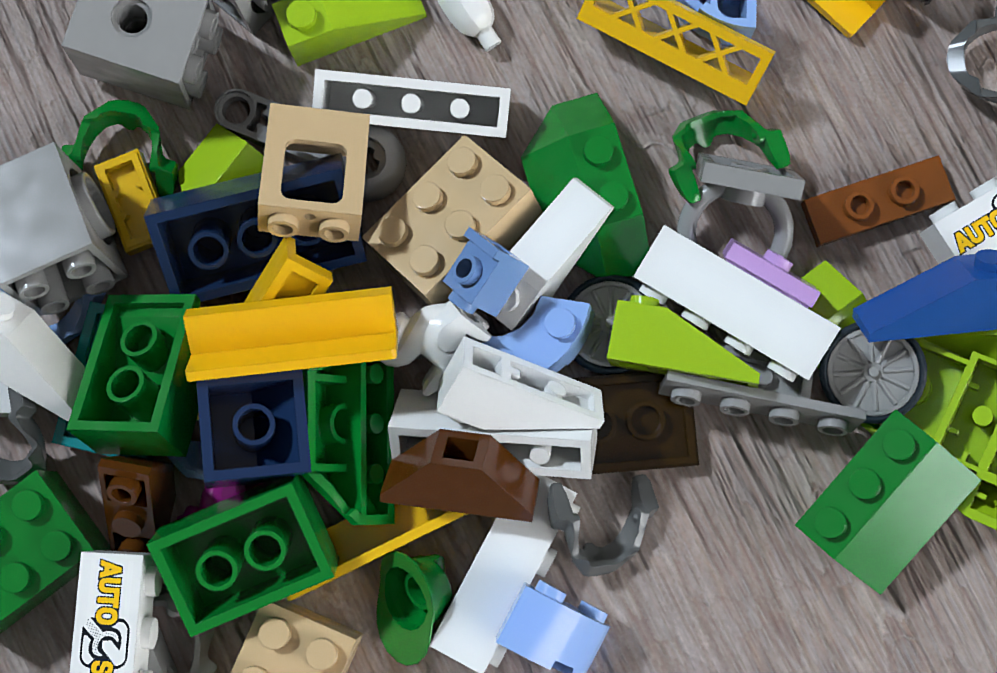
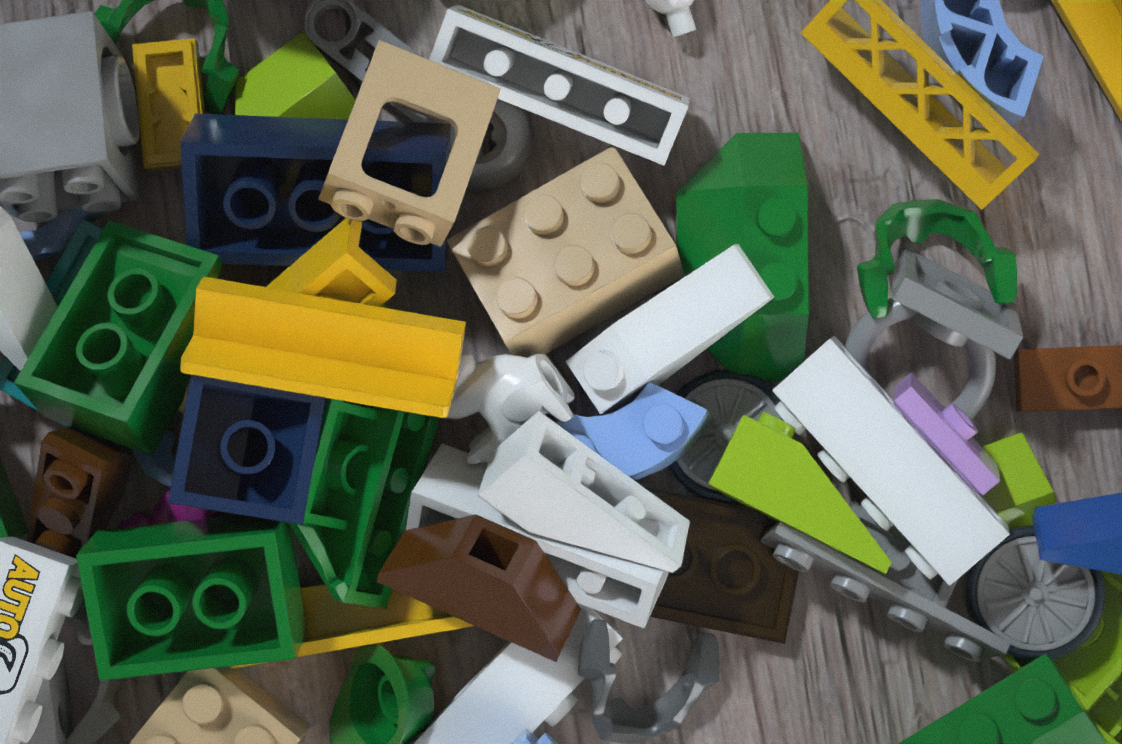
camera: 10 degrees right, 5 degrees up
medium blue brick [443,227,530,317] -> none

